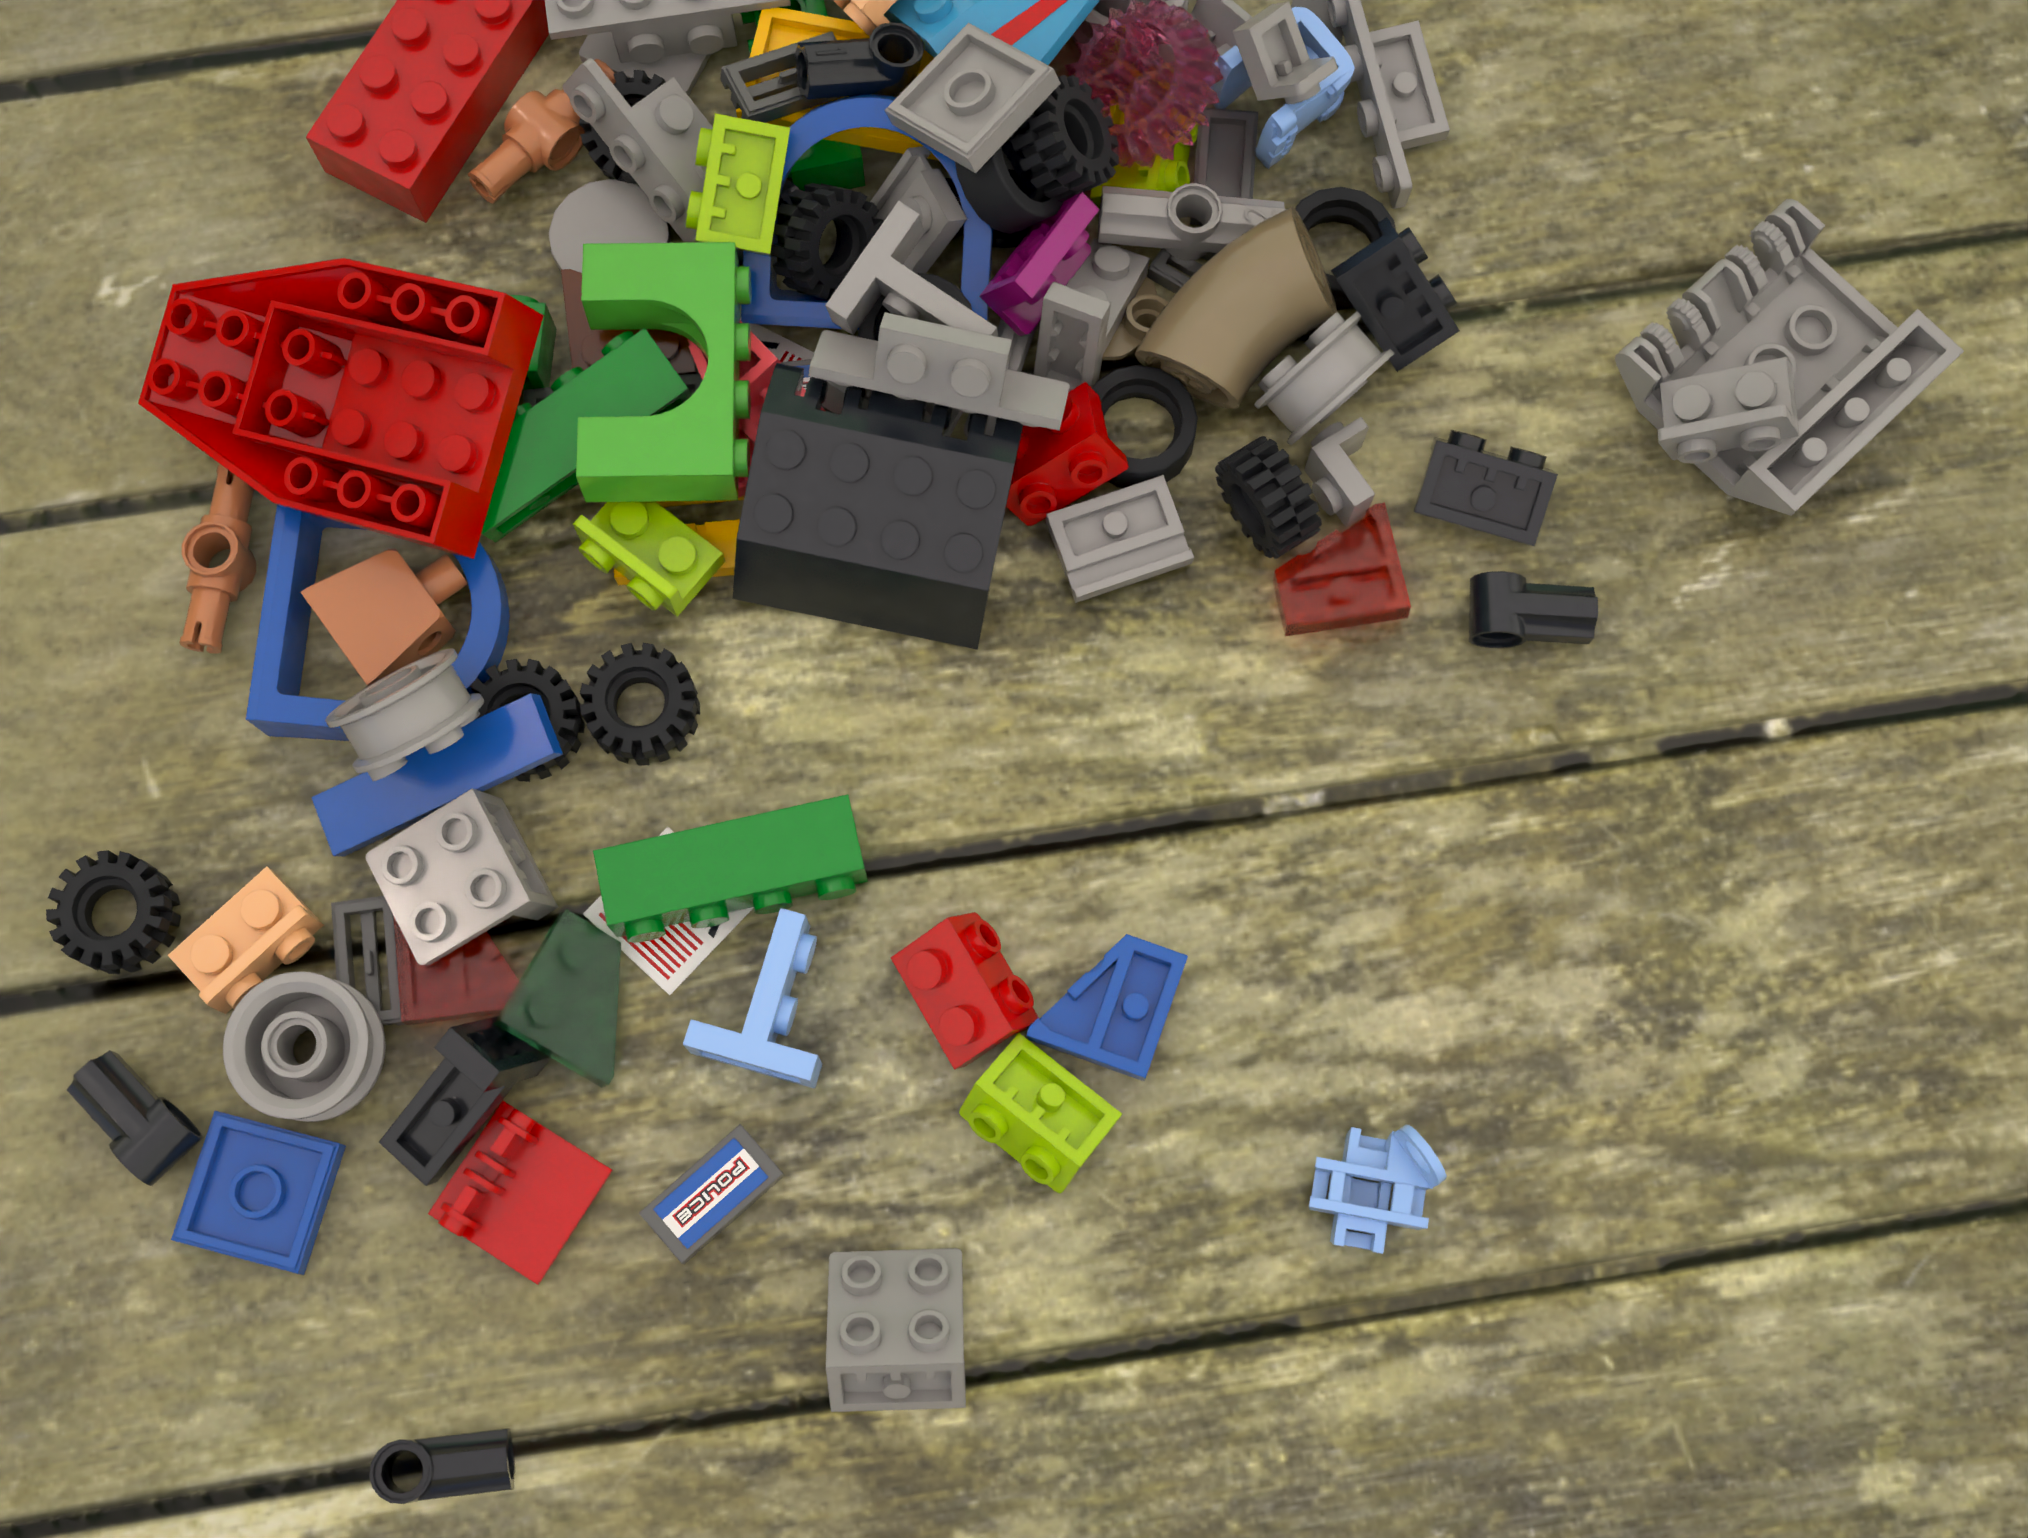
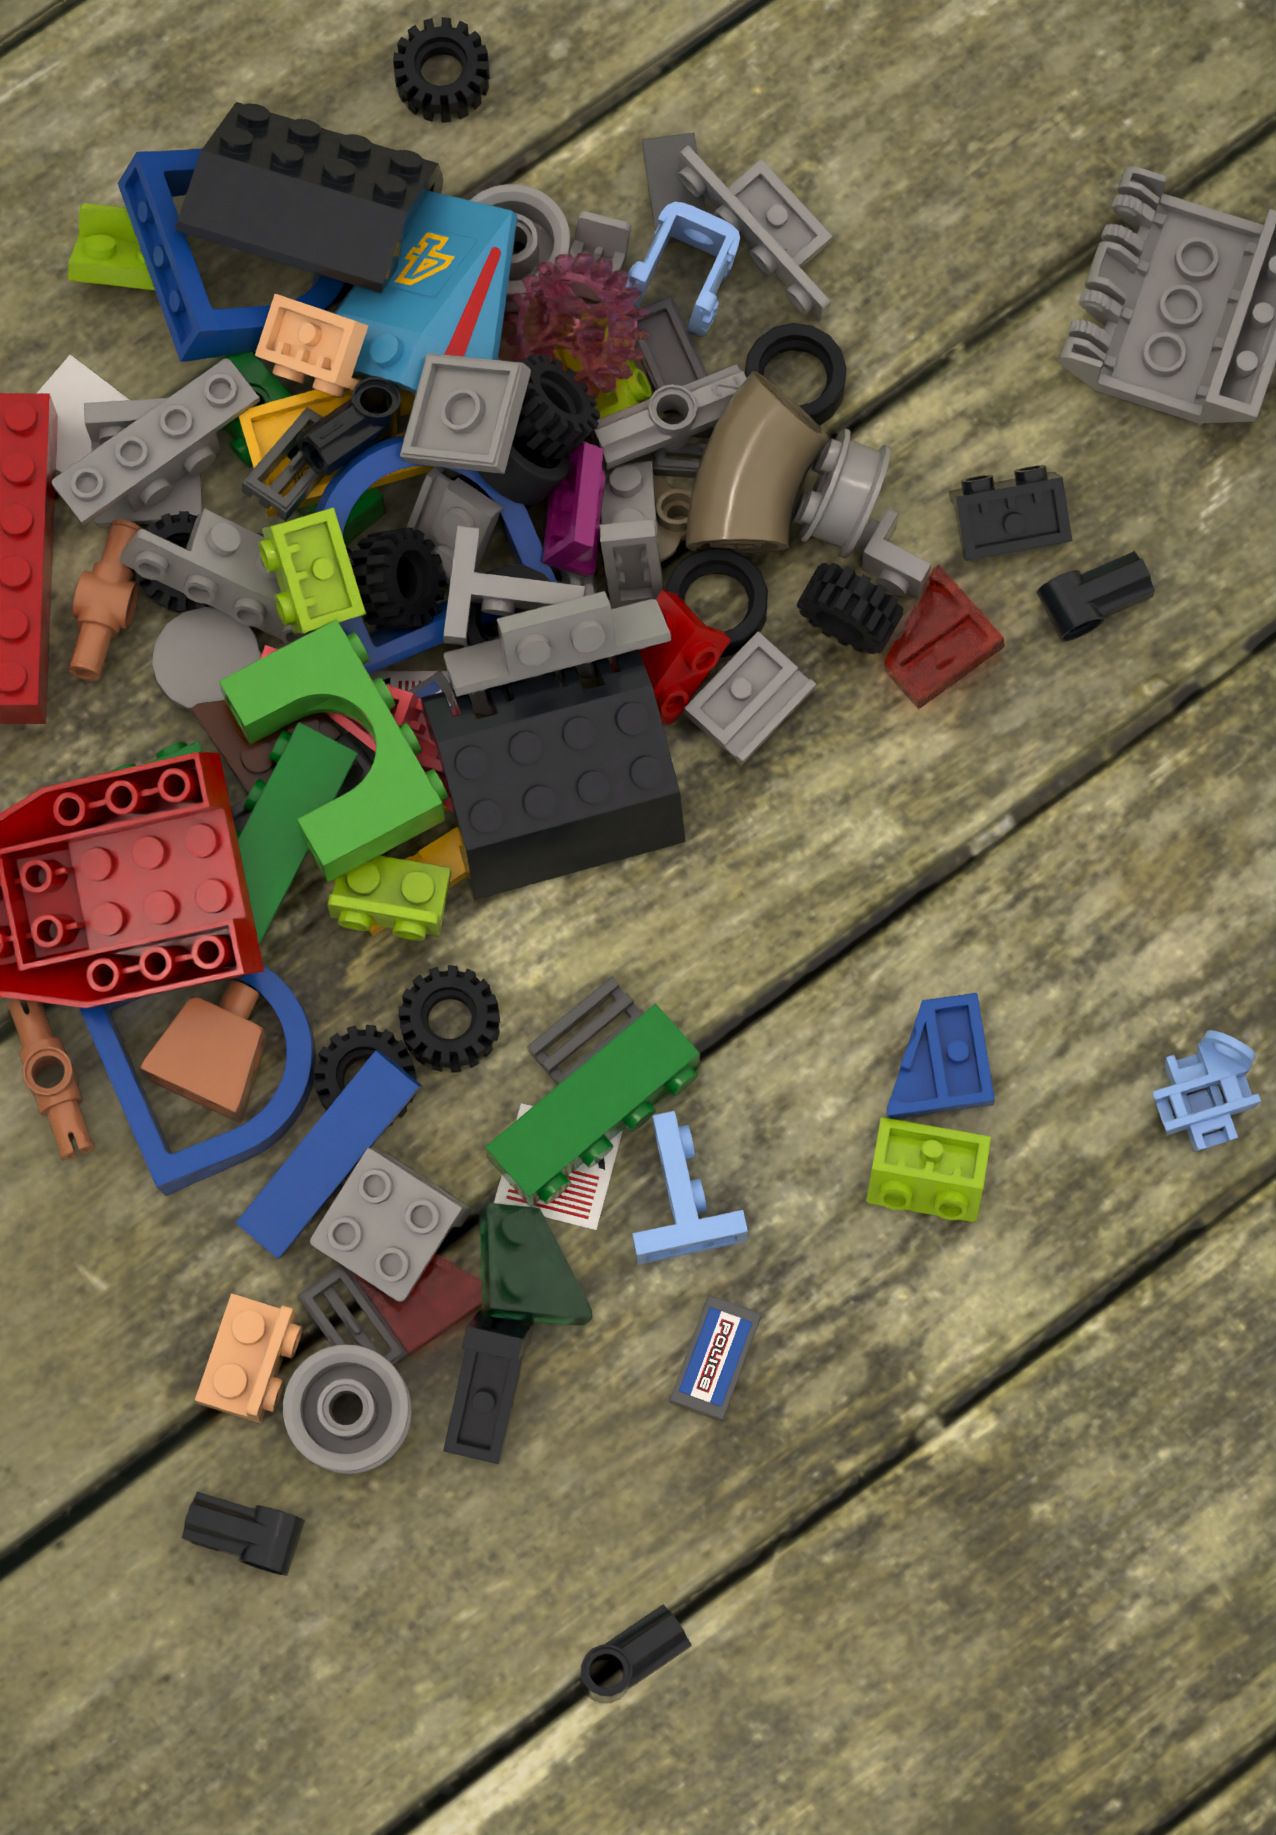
camera: 25 degrees left, 0 degrees up
black tyre [46,850,181,974] -> none
blue tile [171,1111,346,1275] -> none
light grey wheel [325,648,484,781] -> none
red hinge [428,1101,613,1285] -> none
light grey bracket [826,1248,966,1412] -> none
red bracket [891,912,1039,1070] -> none
light grey bracket [1232,1,1338,104] -> none
black bracket [1331,217,1460,372] -> none
light grey bracket [1657,357,1799,463] -> none
none -> dark grey tile [527,976,644,1085]

